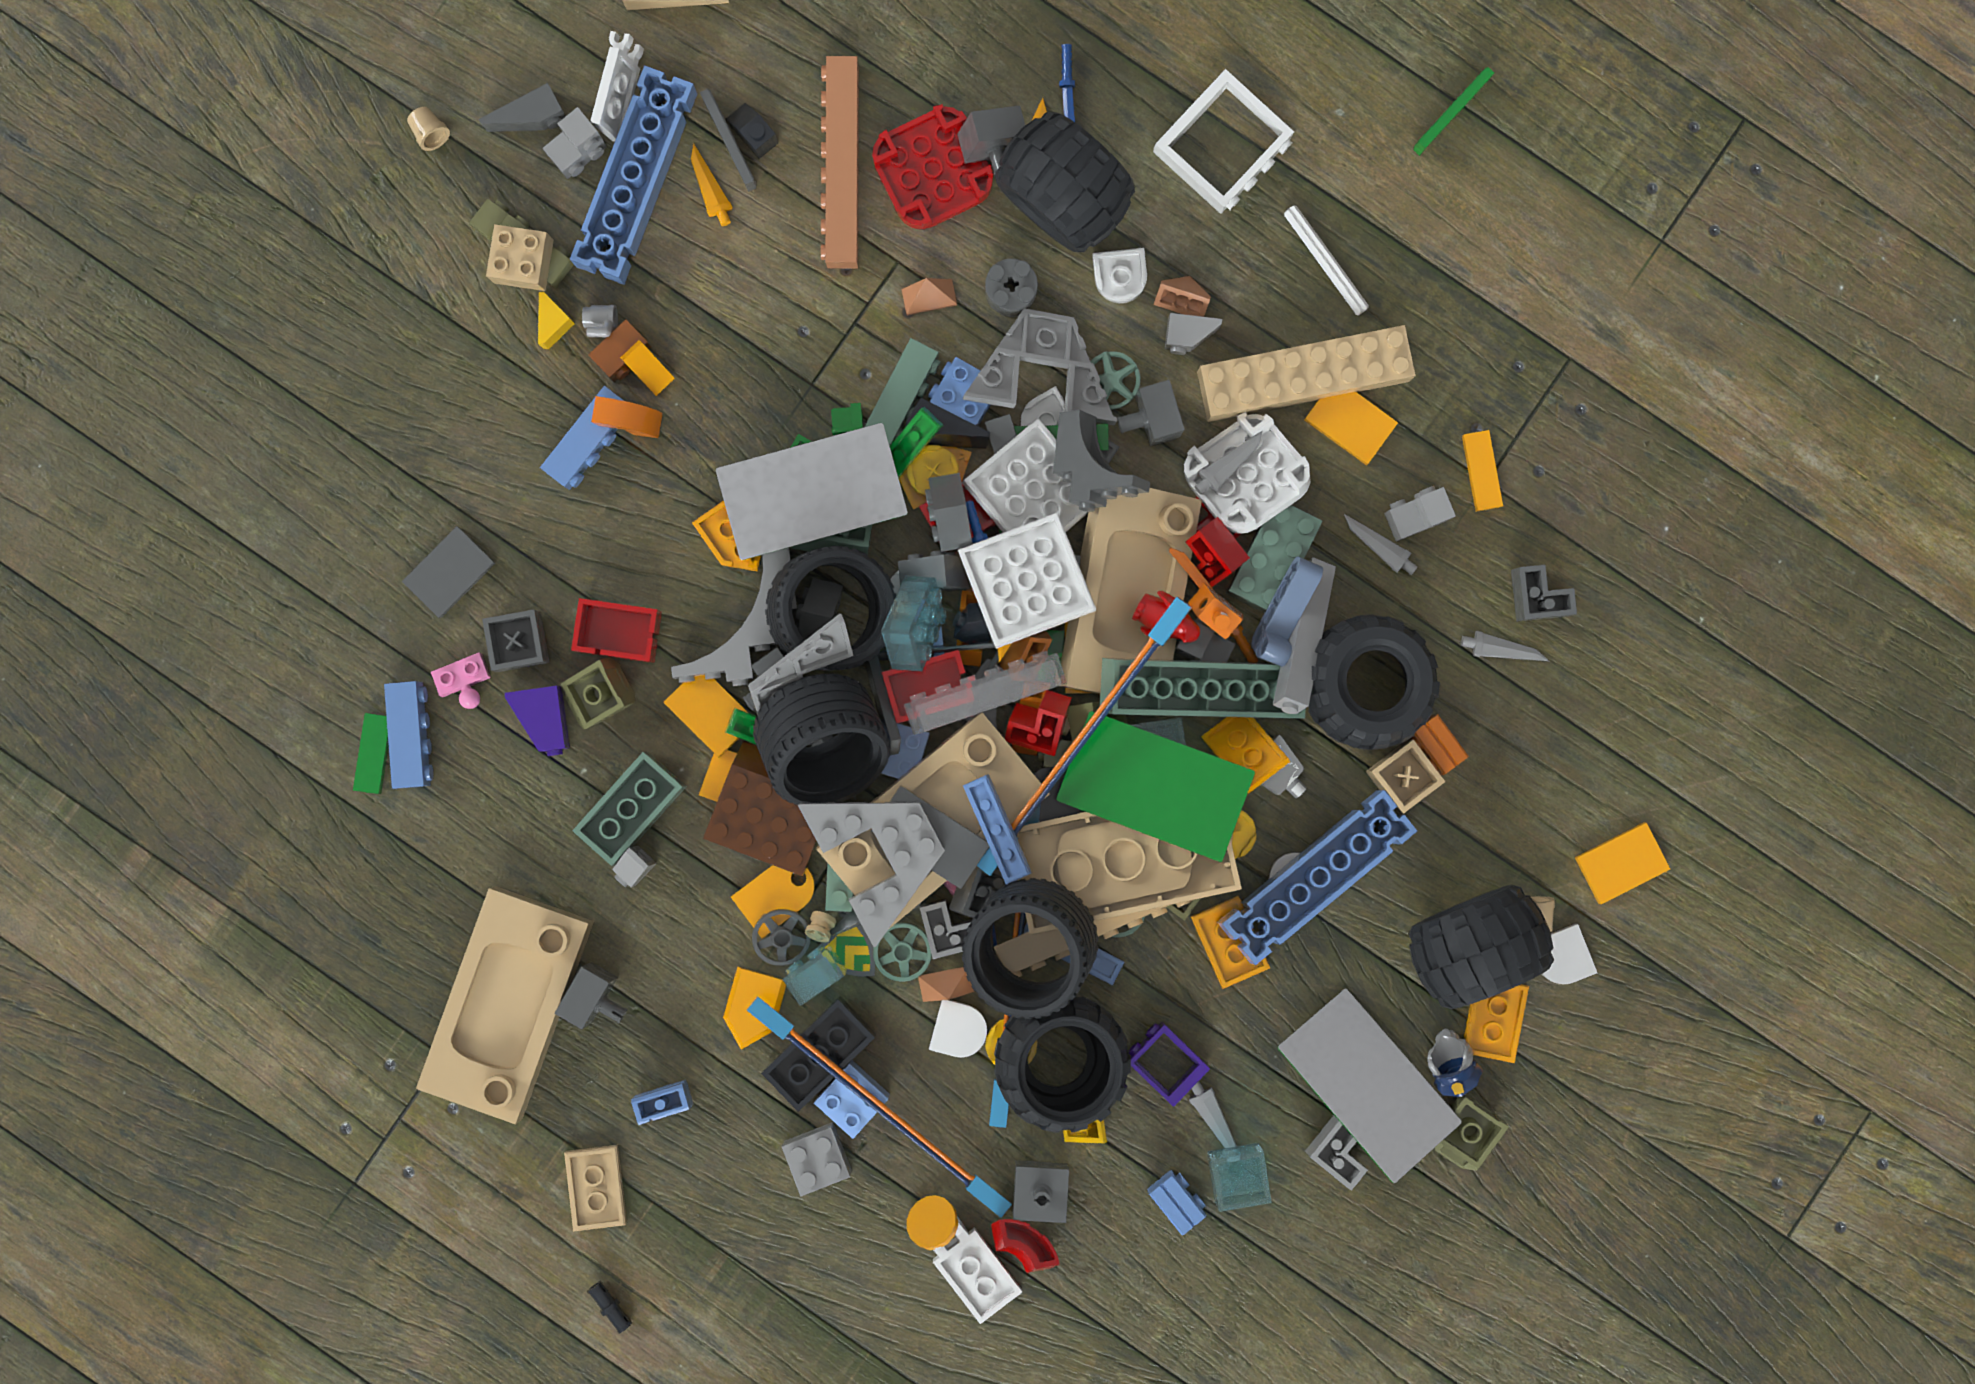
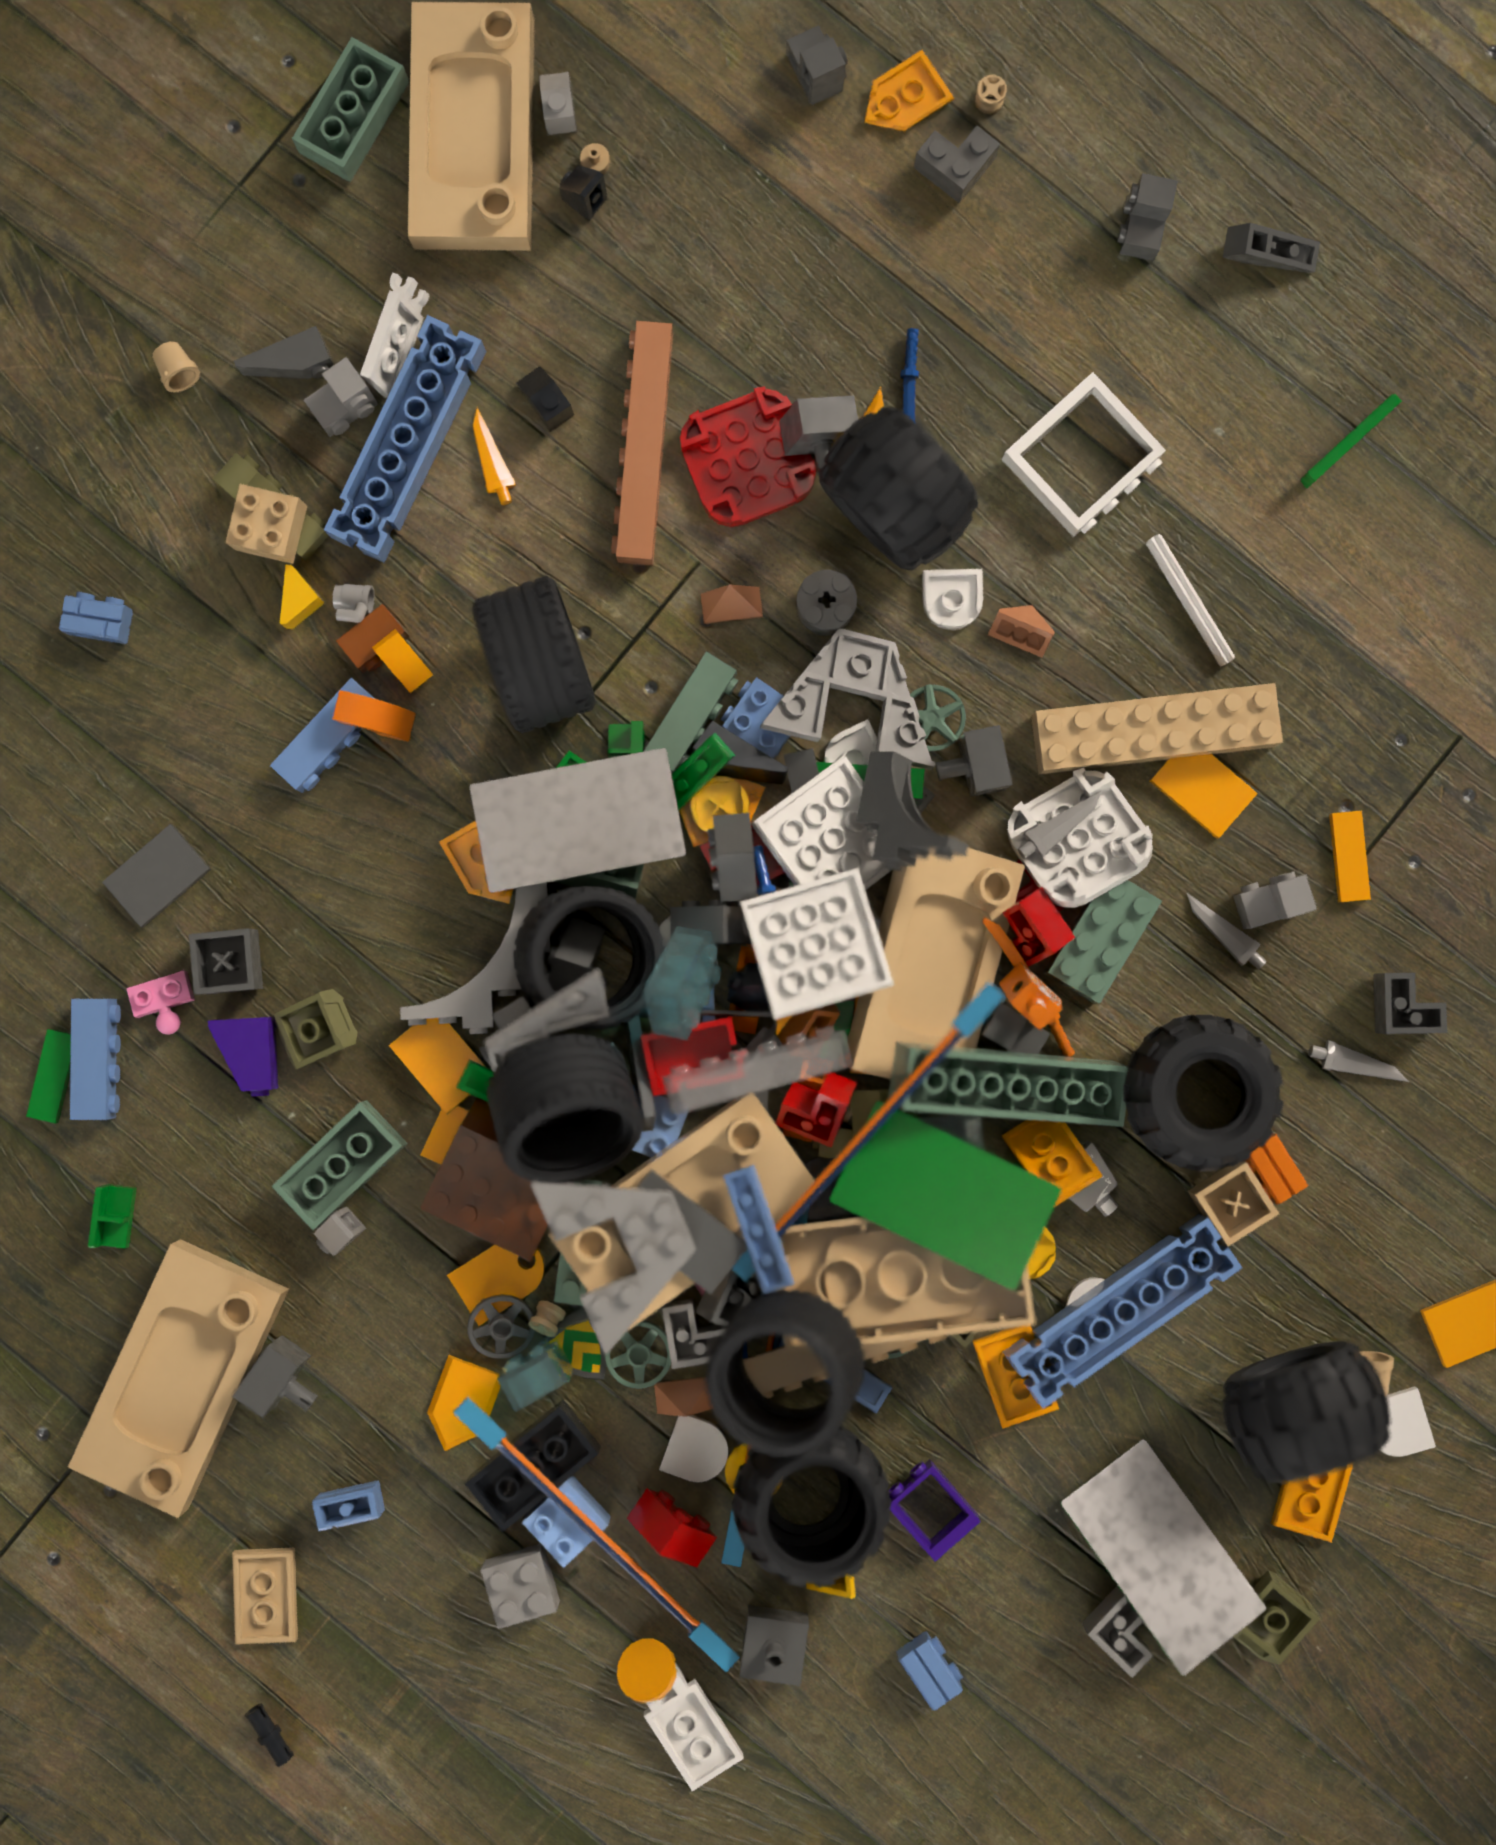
camera: 15 degrees right, 0 degrees up
red piece [571,598,662,663] -> none
dark grey tile [700,89,757,192] -> none
red brick [991,1219,1060,1273] -> none
red animal [1132,591,1200,643] -> none
light grey slope [1165,313,1222,355] -> none
light grey bar [1189,1081,1242,1159] -> none
clear light blue brick [1207,1143,1272,1212] -> none
sand blue beam [1251,557,1323,667] -> none
light grey brick [1273,558,1336,714] -> none
piece [1428,1029,1484,1097] -> none
none -> medium blue brick [59,592,133,644]
none -> green panel [88,1184,137,1249]
none -> black tyre [472,575,596,733]
none -> red brick [626,1488,717,1567]

